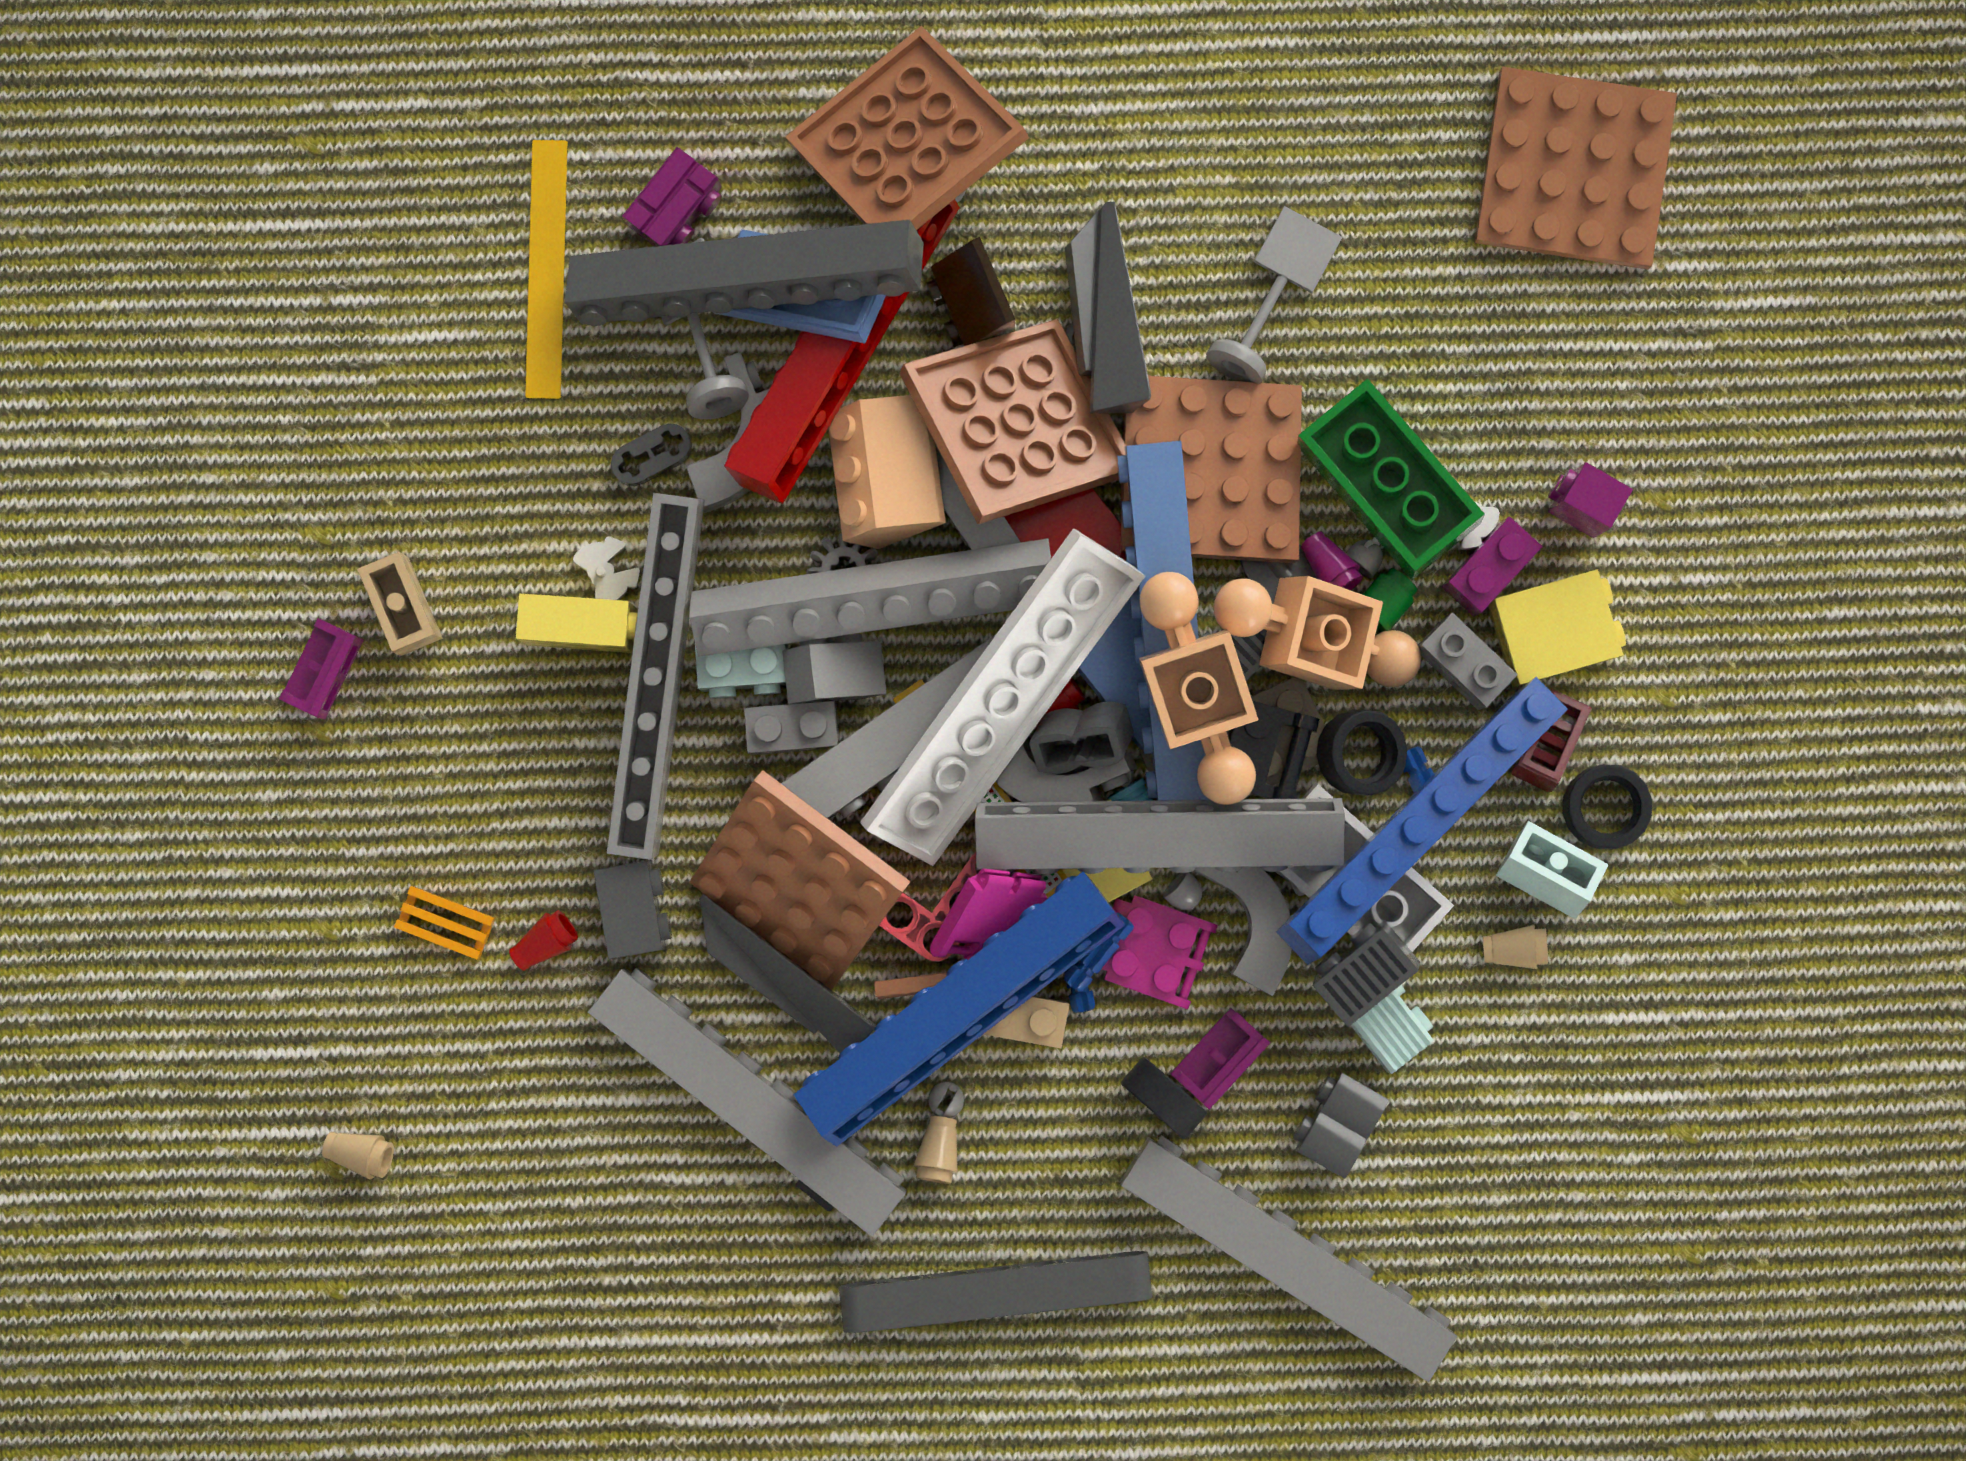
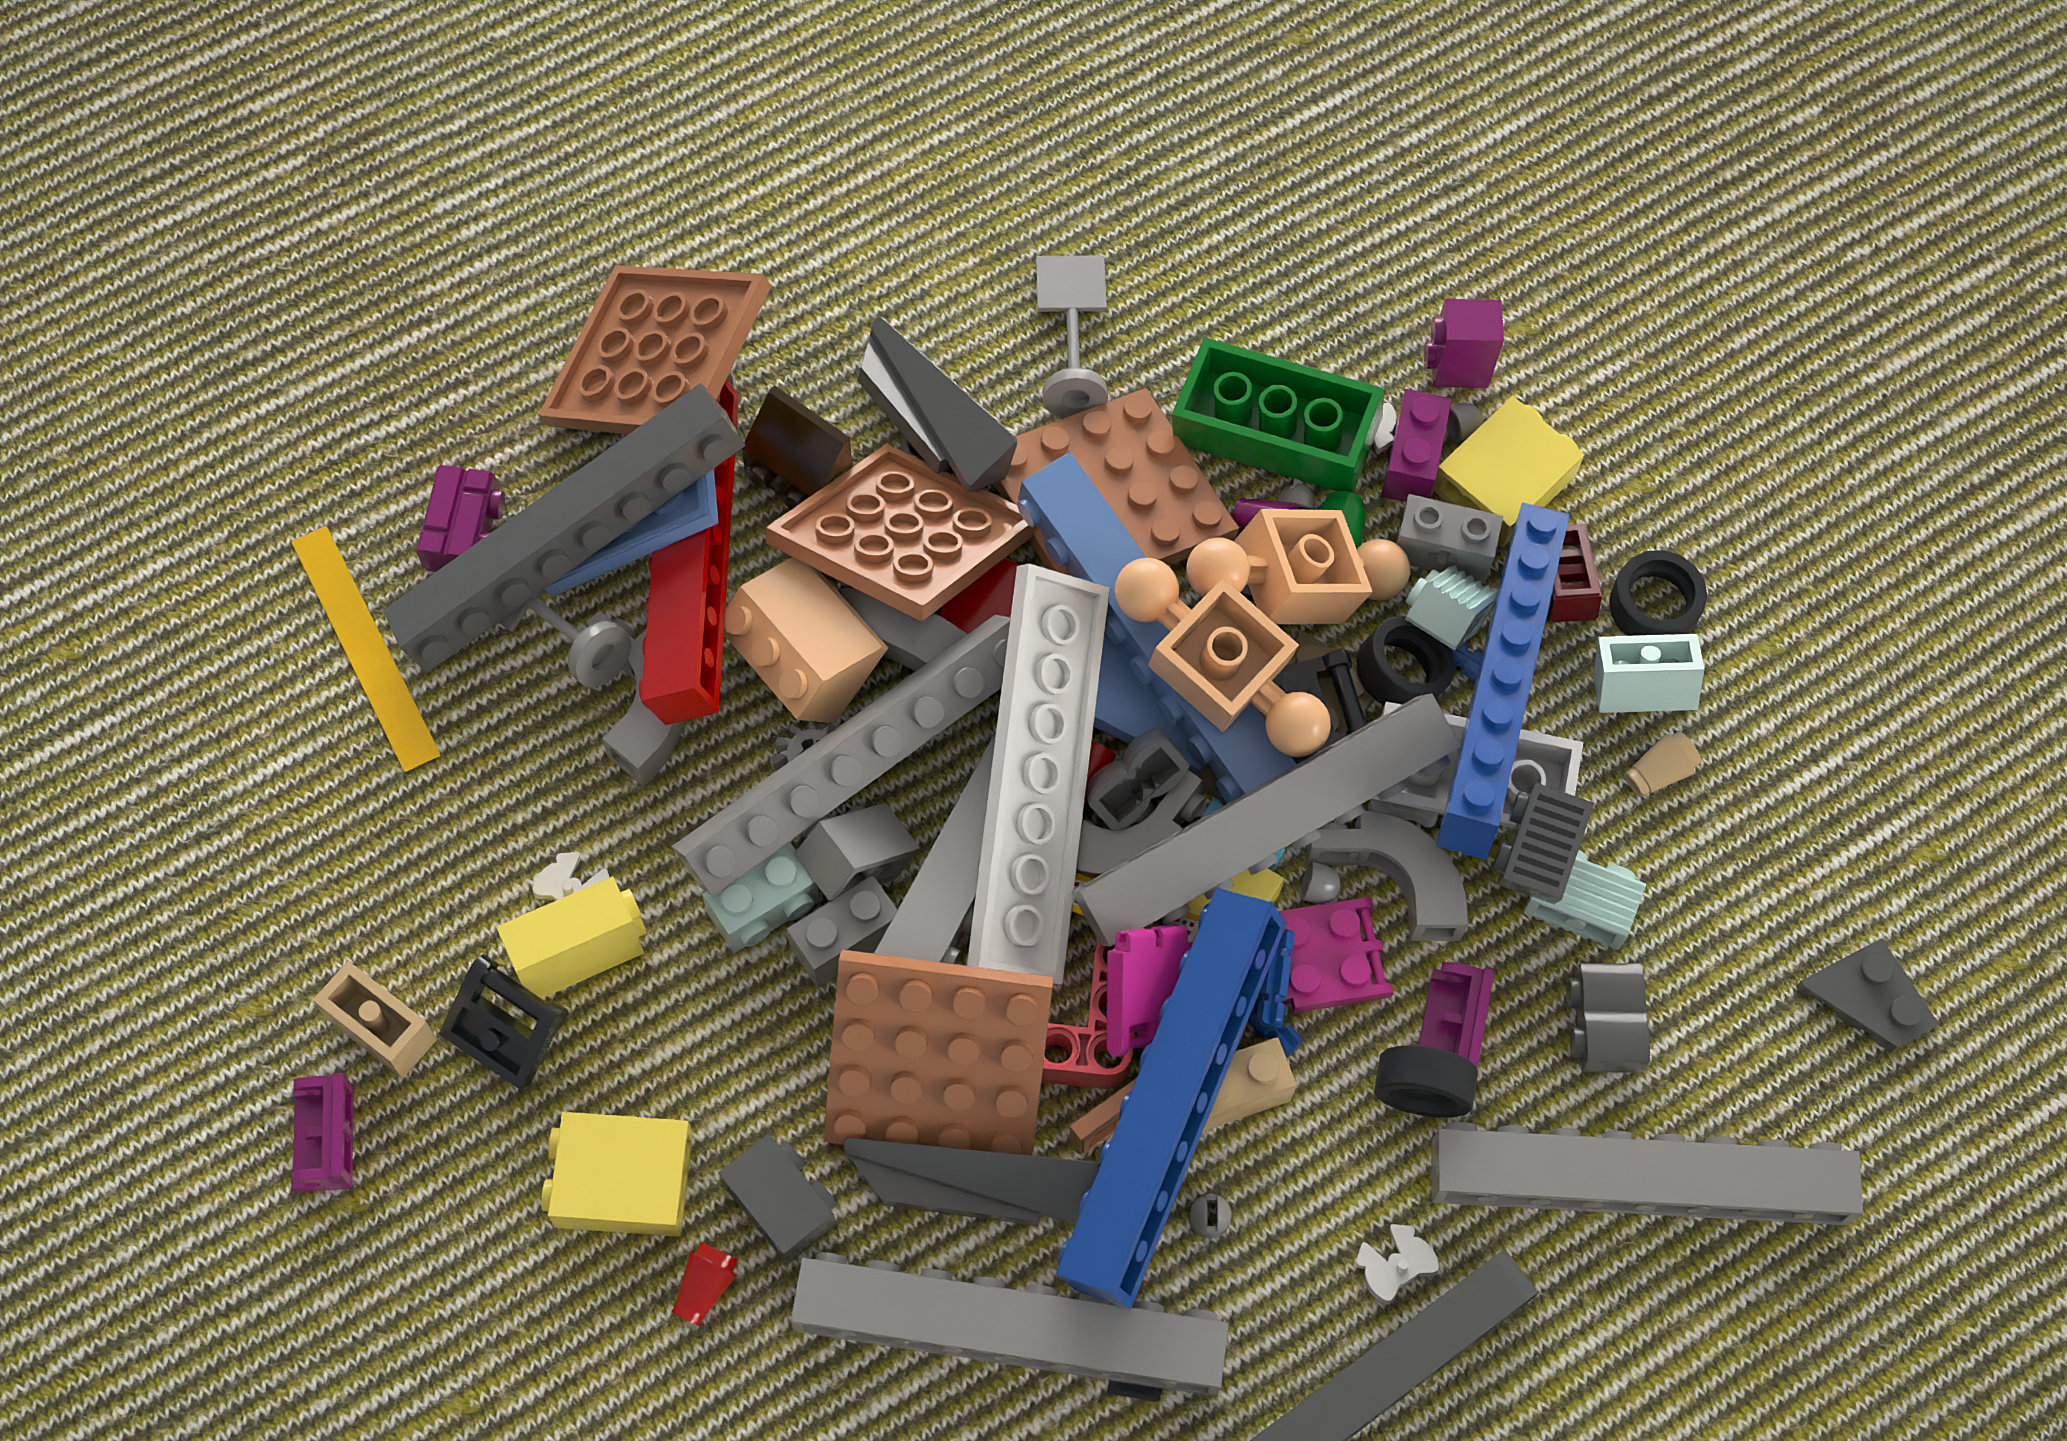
camera: 30 degrees left, 20 degrees down
light orange tile [394,886,496,960] -> none
light grey brick [607,493,705,860] -> none
dark grey beam [611,423,692,487] -> none
tan cone [913,1116,958,1184] -> none
nougat plate [1474,66,1677,270] -> none
none -> black plate [438,954,568,1090]
none -> light yellow brick [541,1112,693,1237]
none -> white piece [1356,1224,1439,1305]
none -> light aqua brick [1405,565,1497,650]
none -> light grey hinge [1446,403,1484,443]
none -> dark grey wing [1796,938,1939,1053]

